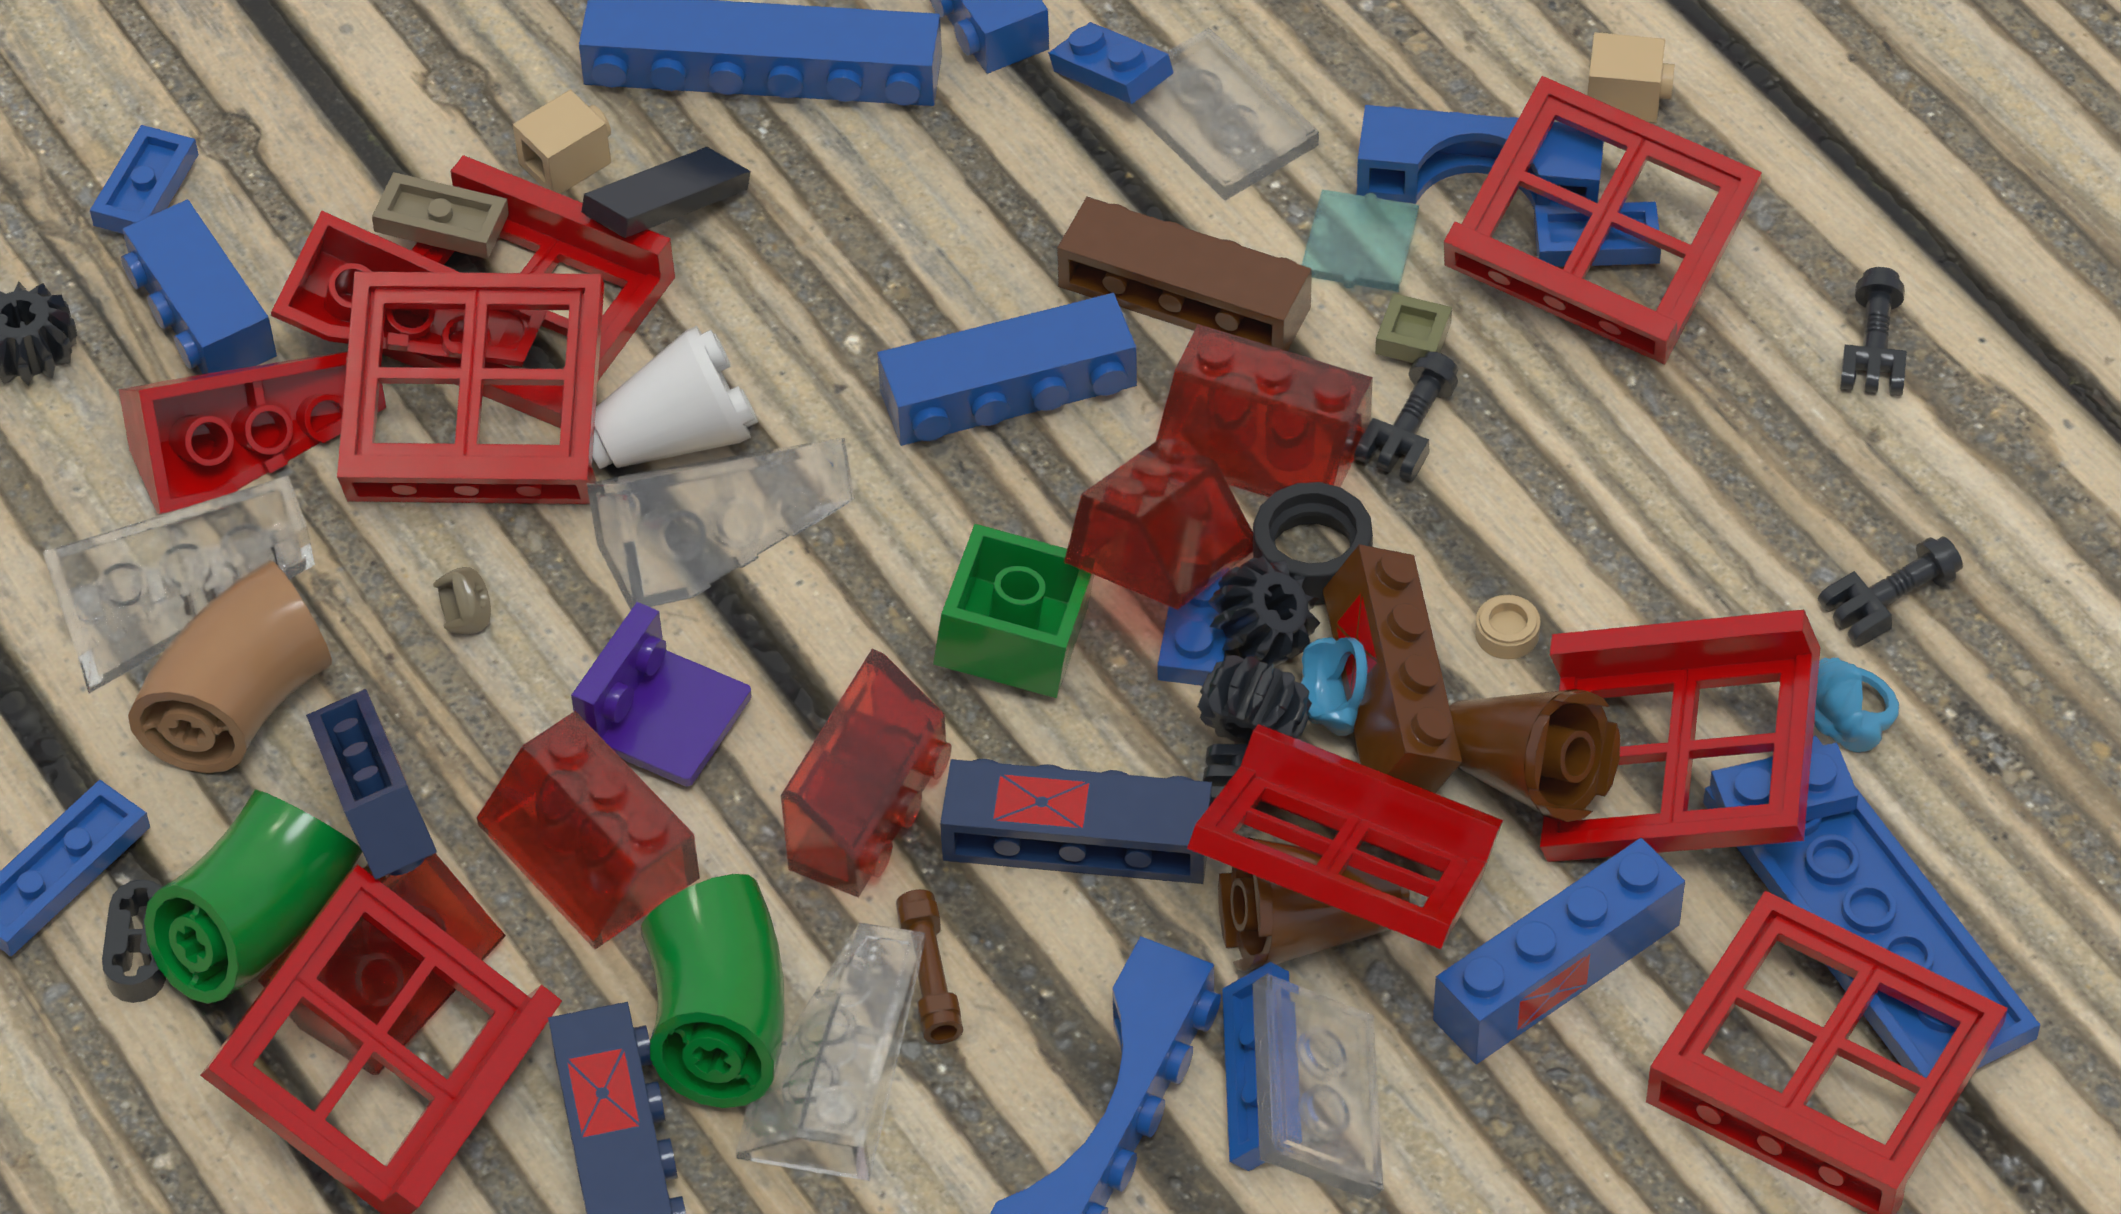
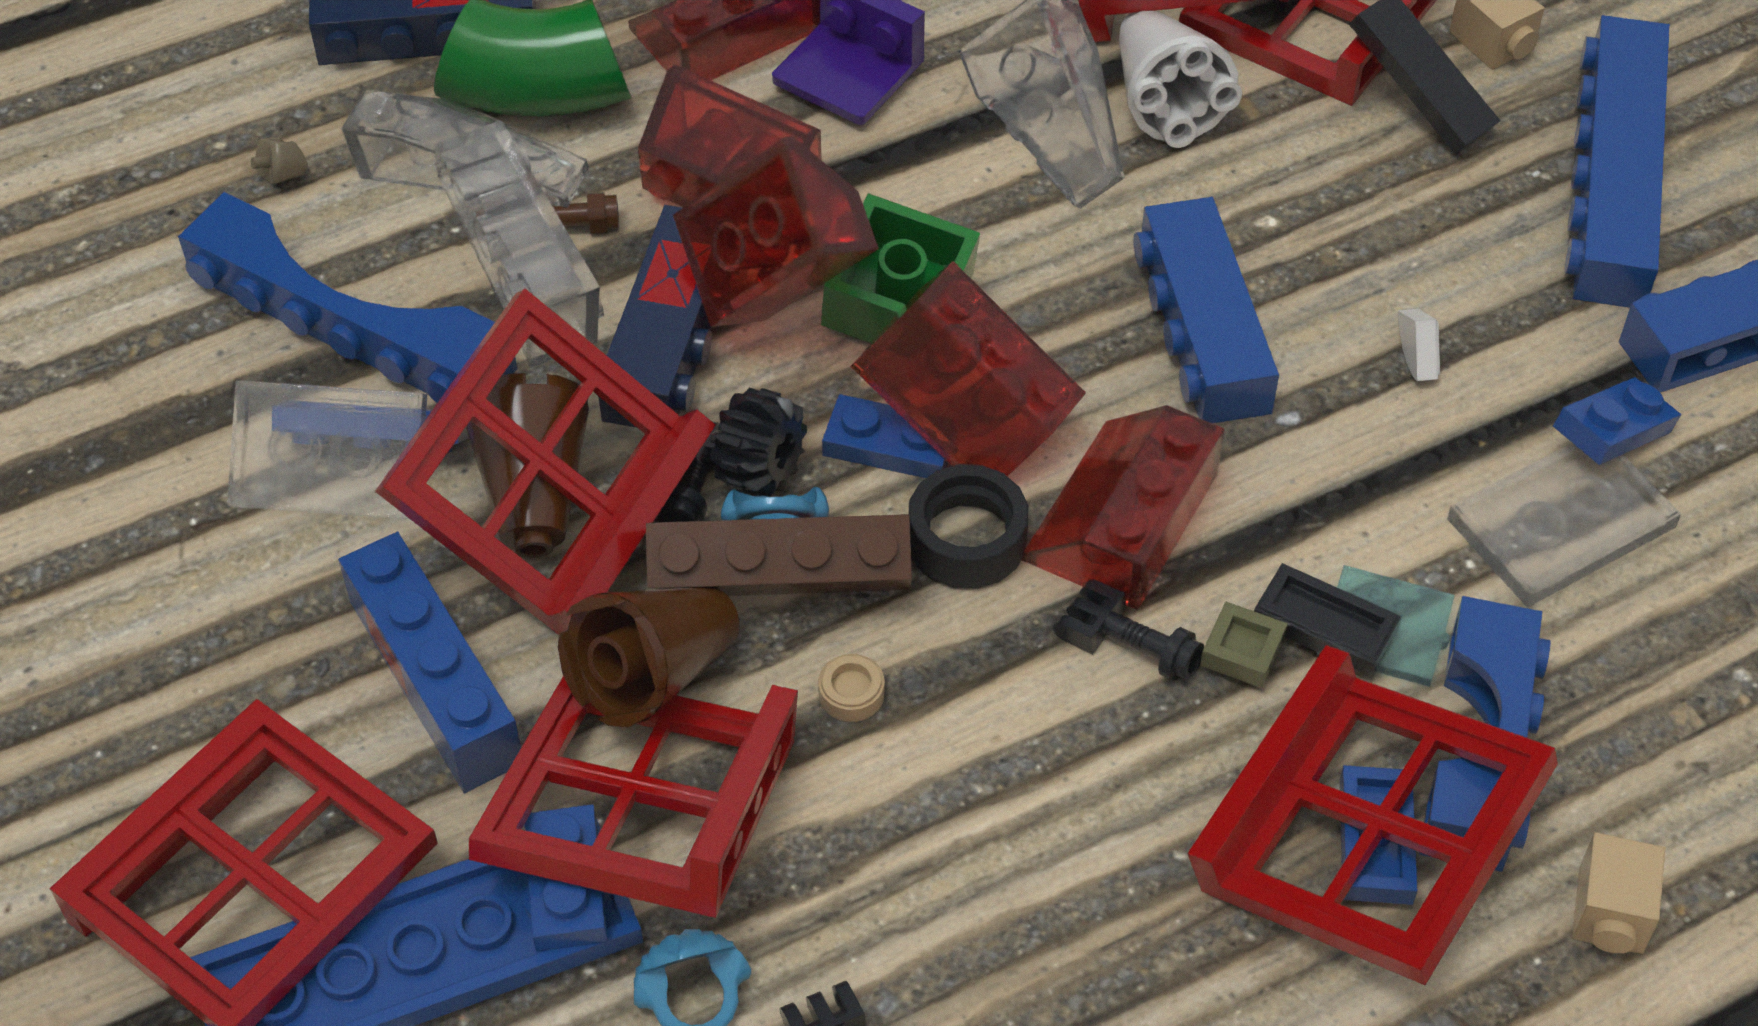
camera: 95 degrees right, 0 degrees up
reddish brown brick [1057,196,1312,360] -> none
black gear [1208,556,1320,667] -> none
none -> clear wedge [435,120,604,368]
none -> clear red slope [673,137,879,327]
none -> black tile [1254,563,1402,677]
none -> white tile [1398,309,1440,381]

